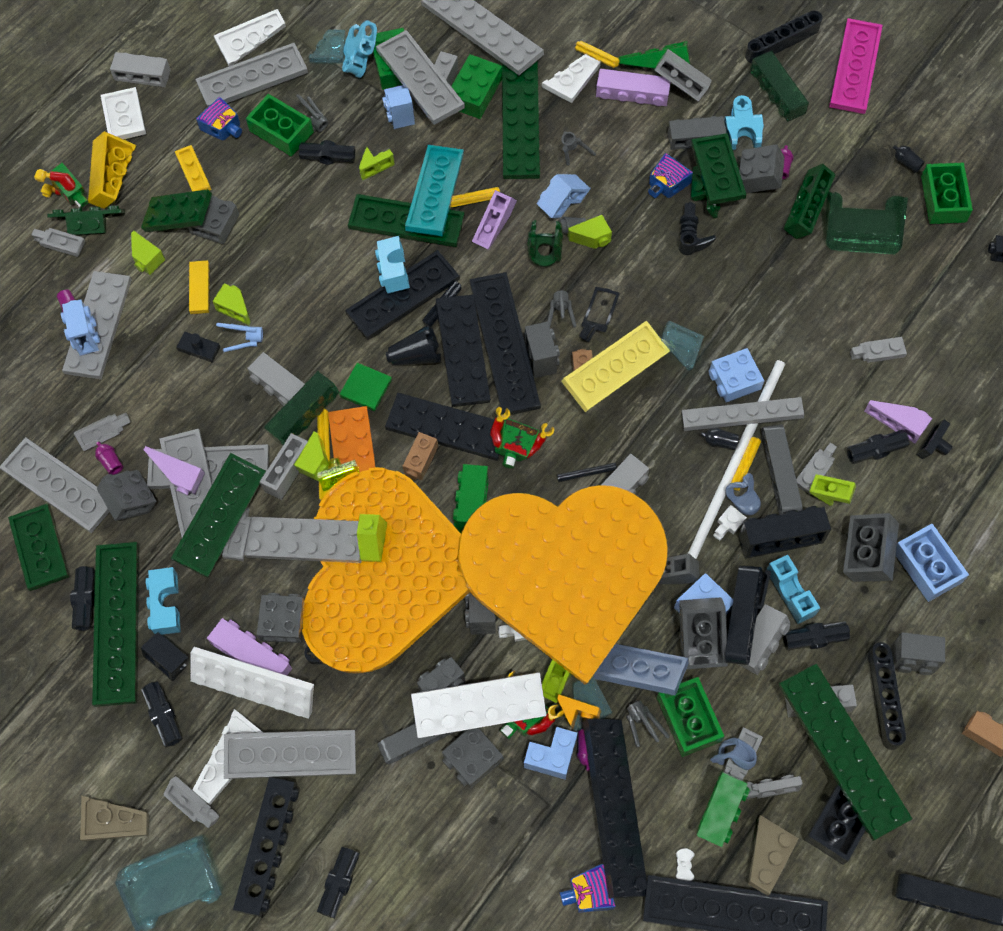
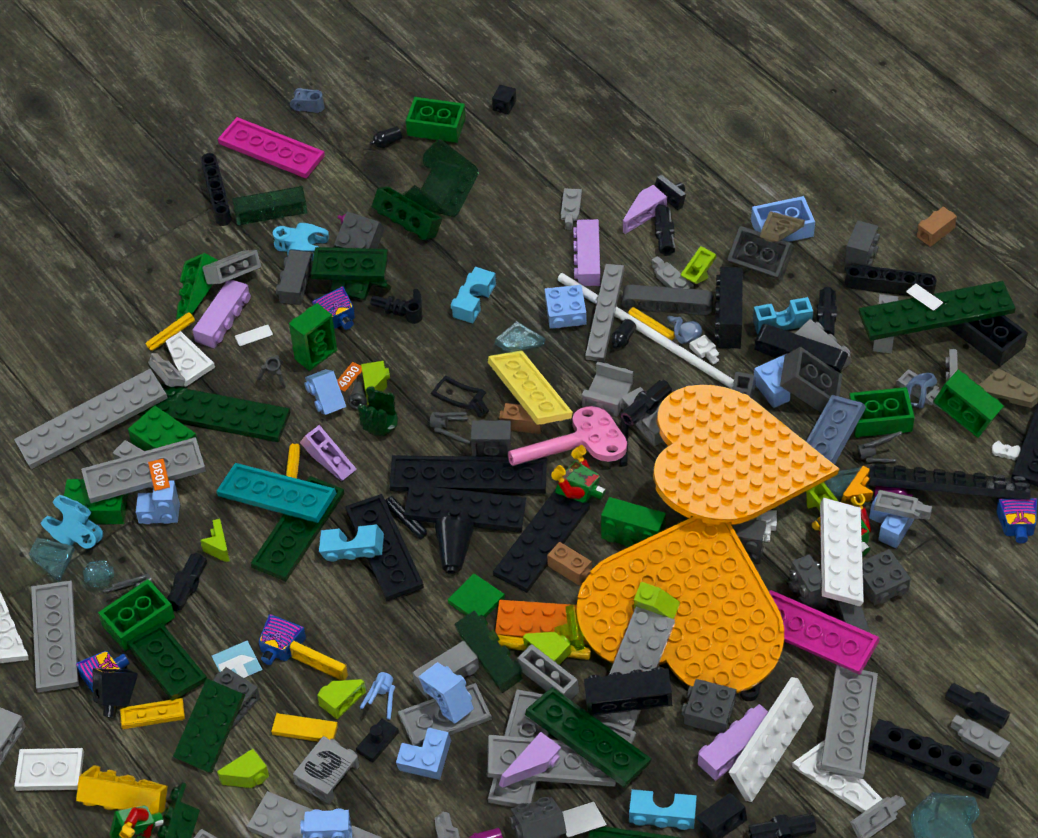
camera: 75 degrees left, 15 degrees down
none -> clear light blue head [83,560,114,587]
none -> black torso [92,668,138,717]
none -> dark green plate [127,623,207,701]
none -> light grey hinge [148,353,185,387]
none -> orange sticker [148,458,170,491]
none -> medium azure sticker [212,641,262,678]
none -> white sticker [235,325,273,346]
none -> blue torso [259,614,306,665]
none -> green brick [289,303,337,371]
none -> sand blue piece [290,88,325,113]
none -> yellow tile [290,641,348,681]
none -> light grey panel [293,736,359,804]
none -> orange sticker [337,362,362,391]
none -> light blue brick [396,728,451,780]
none -> light grey tile [398,683,492,747]
none -> light blue brick [419,662,474,723]
none -> medium azure arch [451,267,496,324]
none -> bright pink piece [508,406,627,466]
none -> white sticker [562,802,607,837]
none -> lavender brick [573,219,600,286]
none -> light grey panel [582,361,633,417]
none -> black brick [584,667,673,716]
none -> black piece [621,379,672,426]
none -> dark tan wing [760,211,805,242]
none -> dark pink plate [769,590,880,675]
none -> light grey hinge [874,490,932,520]
none -> white sticker [906,284,943,311]
none -> light grey hinge [951,715,1010,761]

